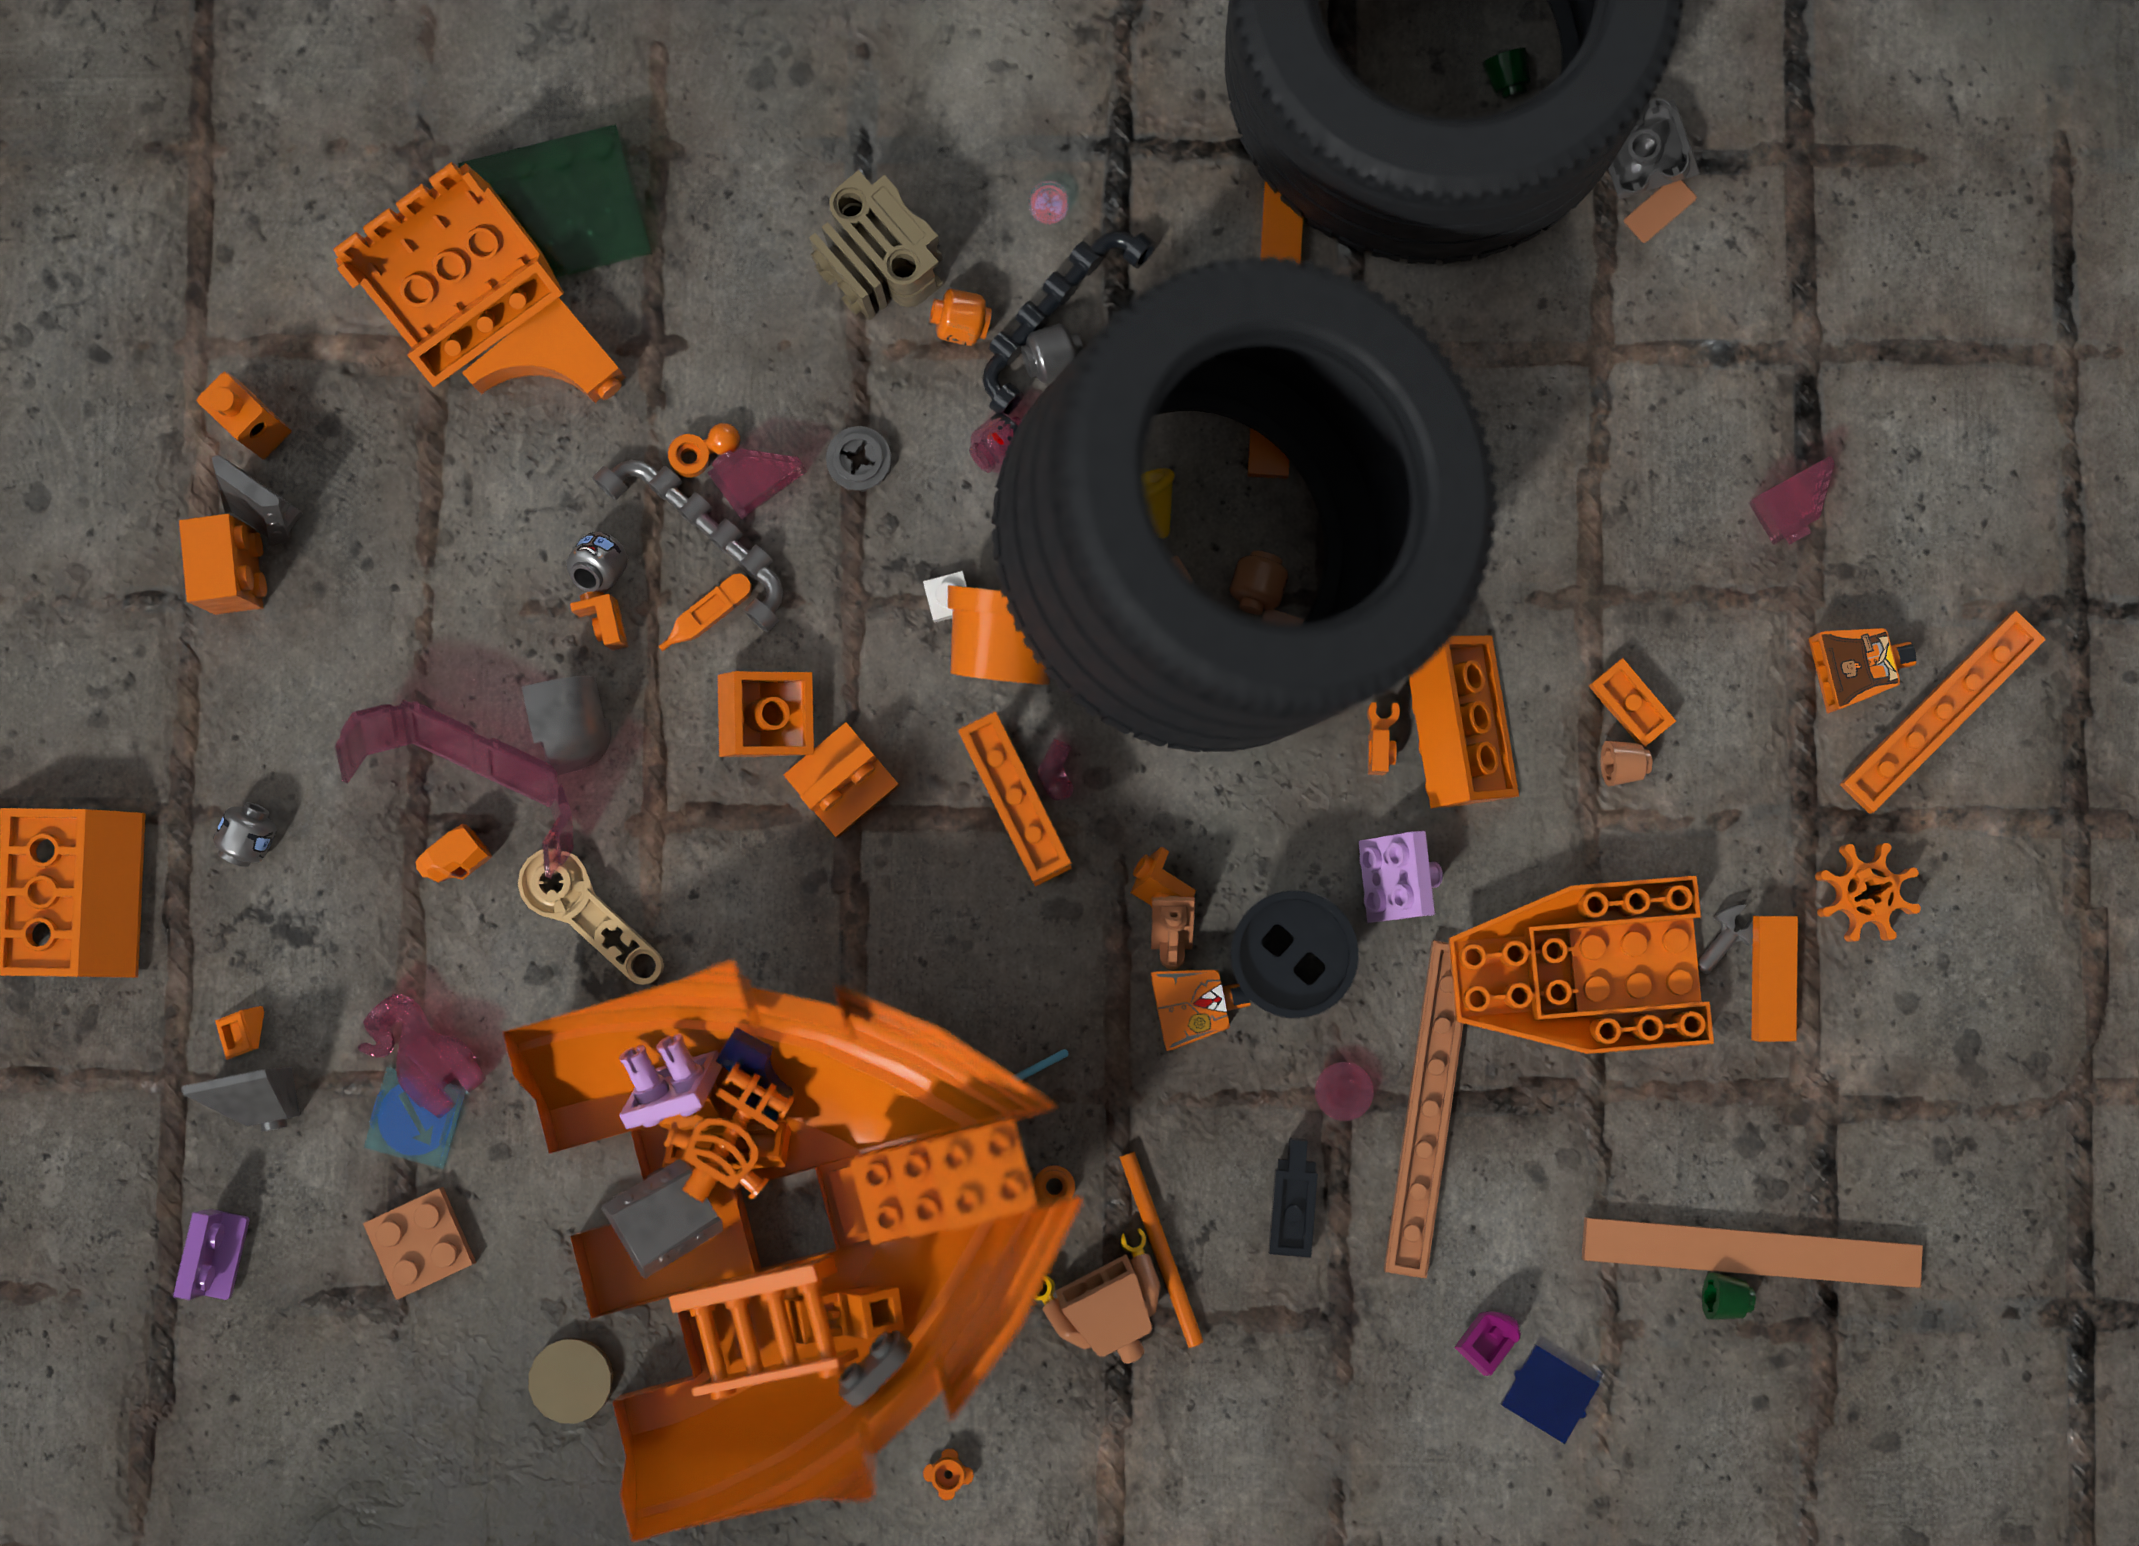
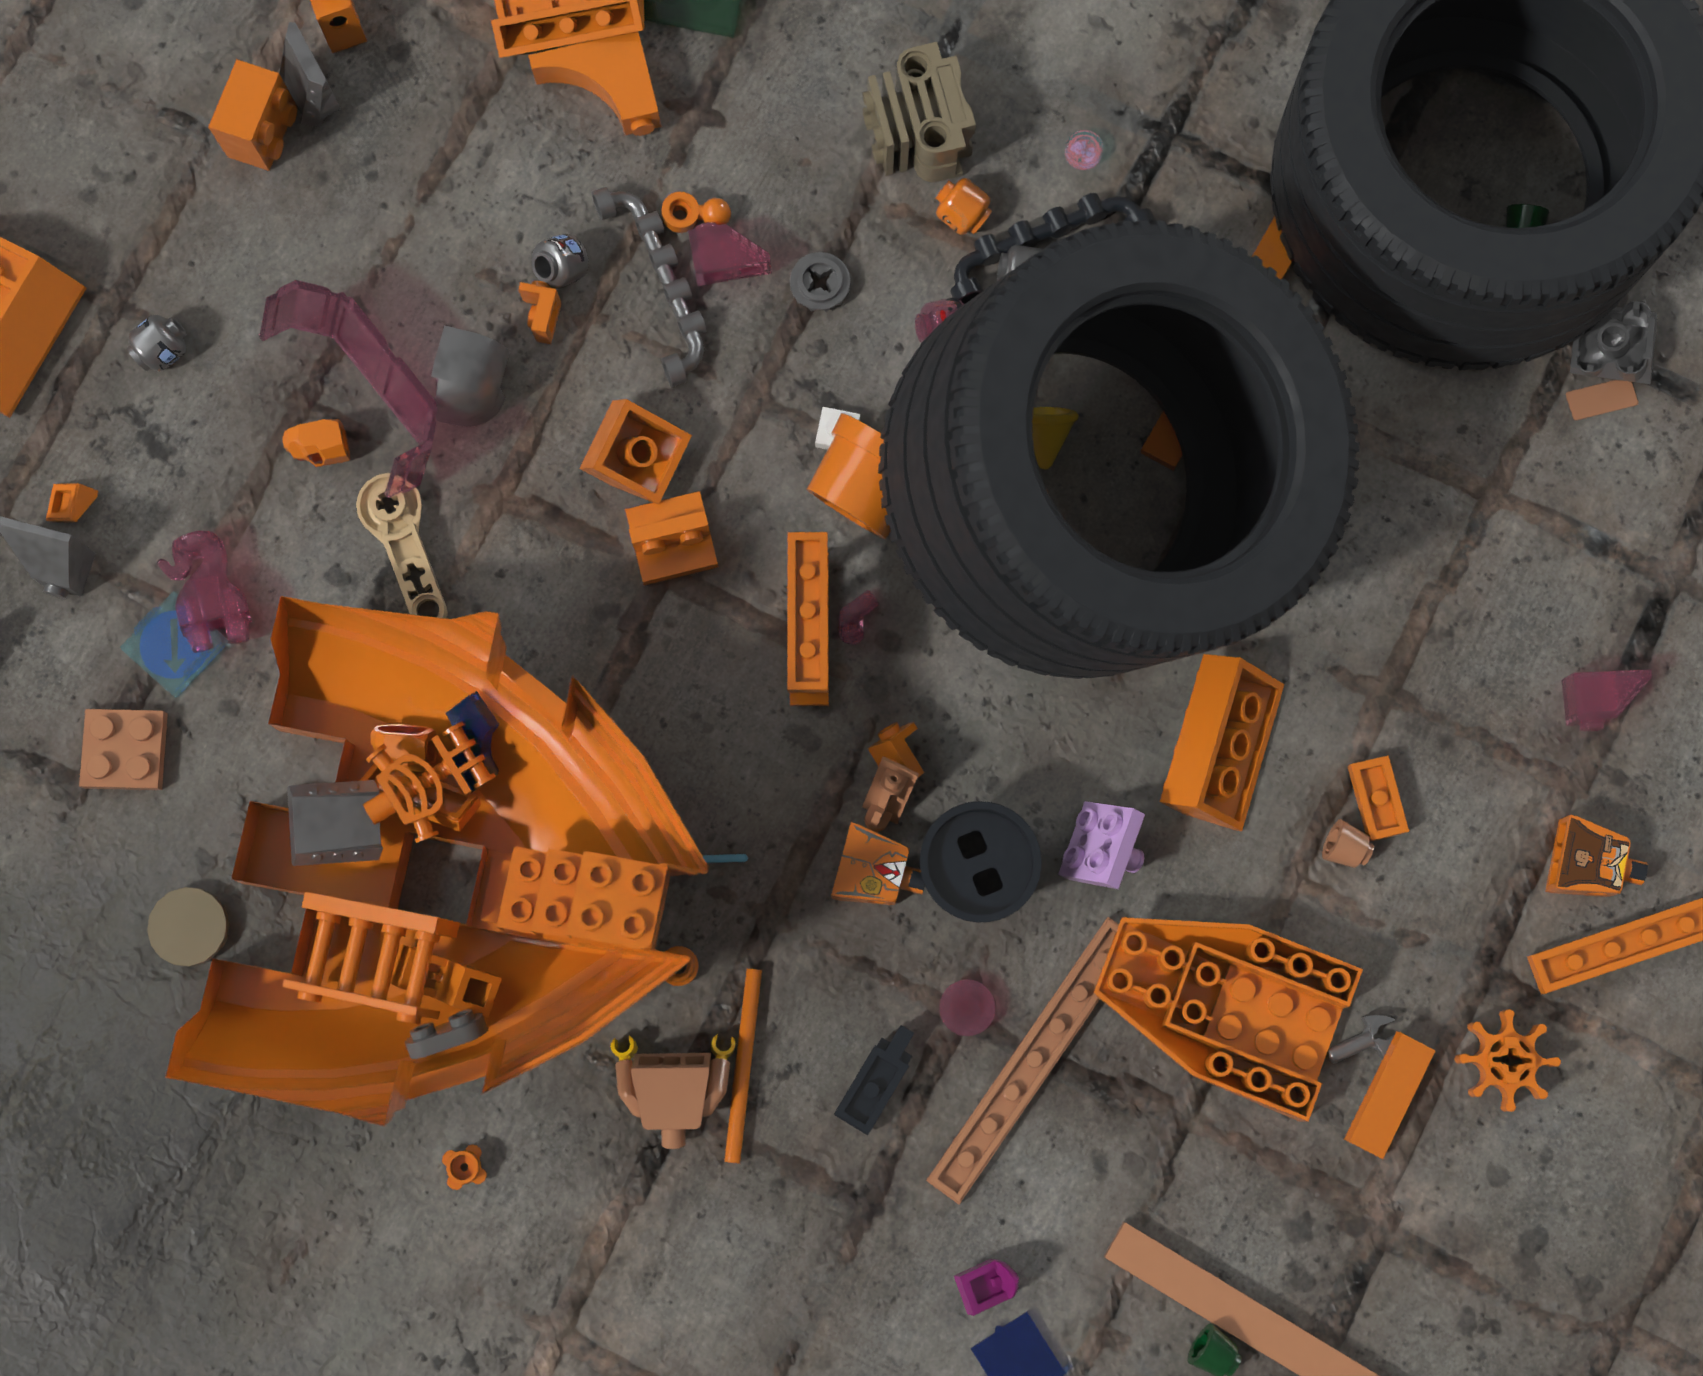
camera: 20 degrees right, 5 degrees down
lavender plate [619,1034,724,1129] -> none
orange piece [659,574,752,651] -> none
nougat head [1230,551,1288,615] -> none
orange plate [1367,702,1400,775] -> none

